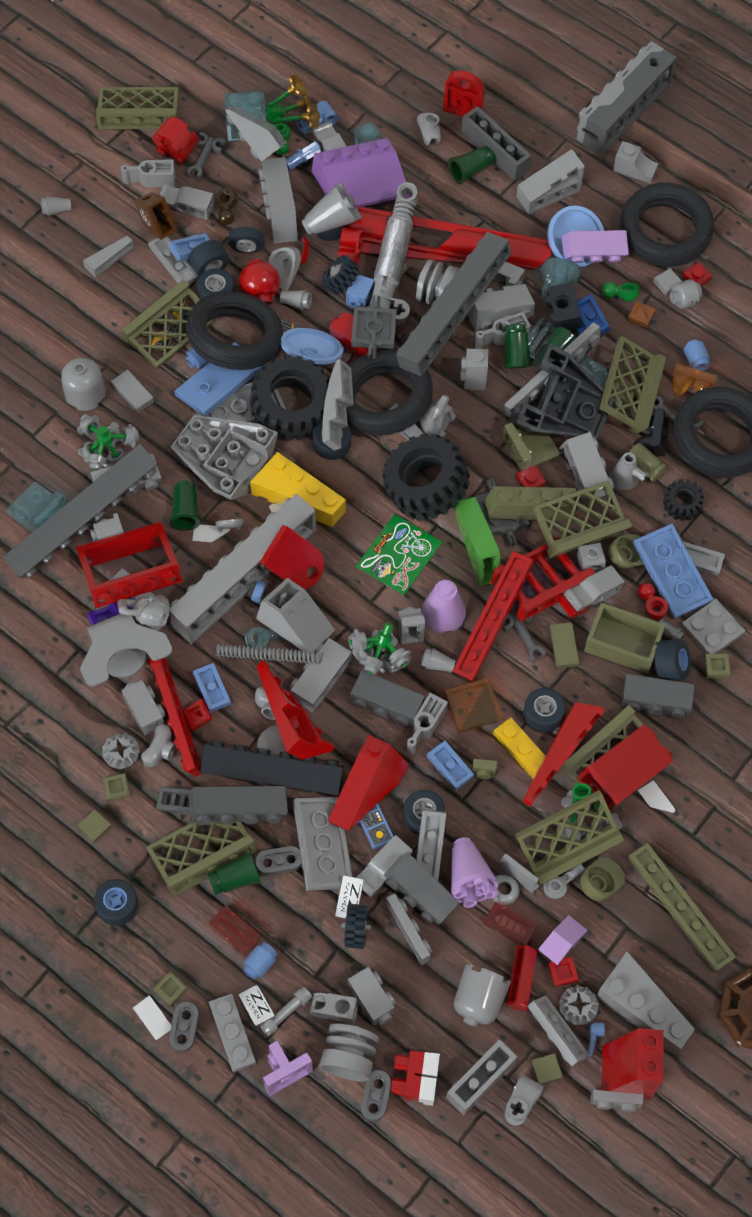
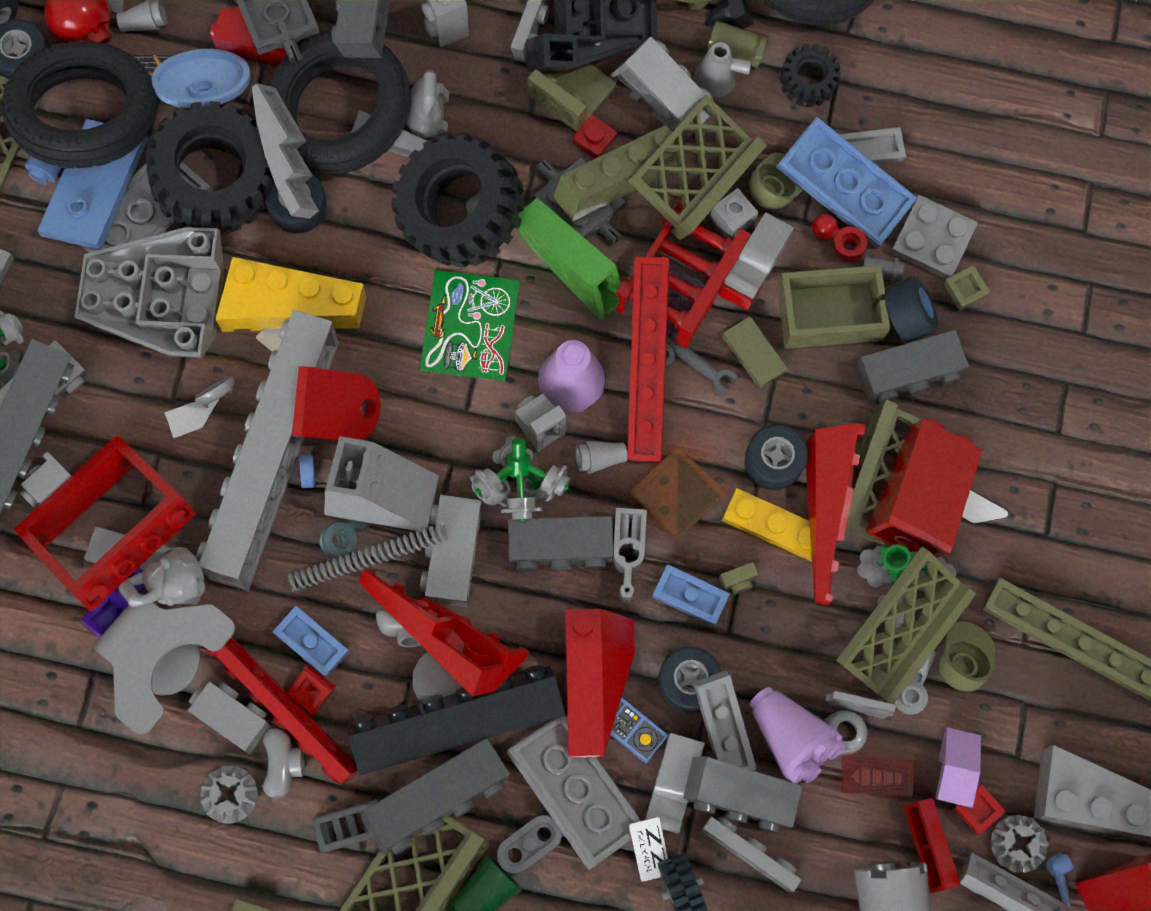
camera: 30 degrees left, 10 degrees up
olive tile [102,773,131,802] -> none
dark green plant [169,480,200,531] -> none

